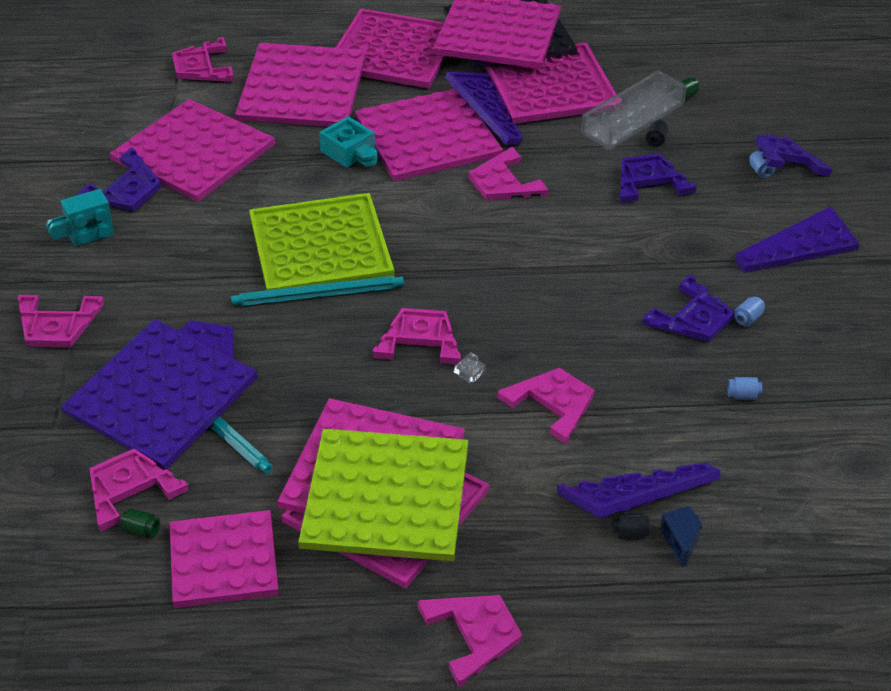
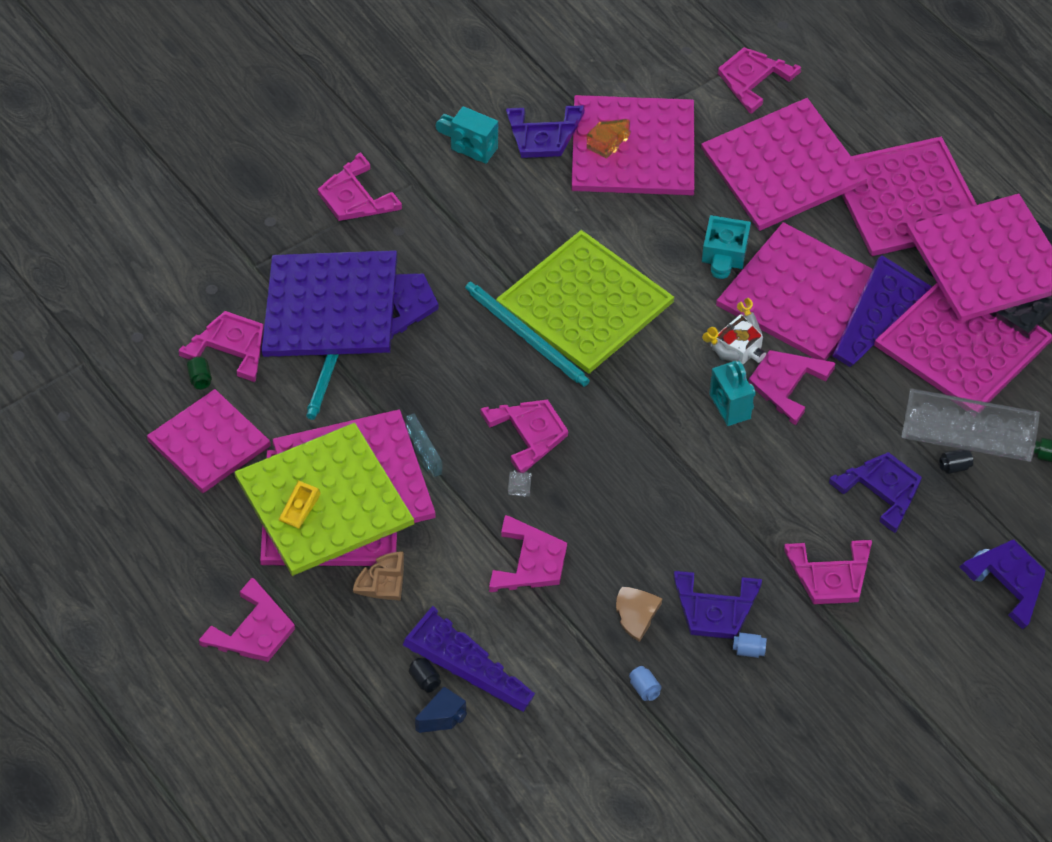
camera: 55 degrees right, 10 degrees up
dark purple wing [735,207,859,273] -> none
none -> yellow slope [279,480,321,529]
none -> medium nougat brick [353,552,404,600]
none -> clear light blue plate [406,413,442,477]
none -> clear yellow slope [587,119,631,159]
none -> medium nougat brick [616,587,662,642]
none -> torso [702,298,766,364]
none -> teal brick [709,361,756,426]
none -> dark pink wing [784,540,872,604]

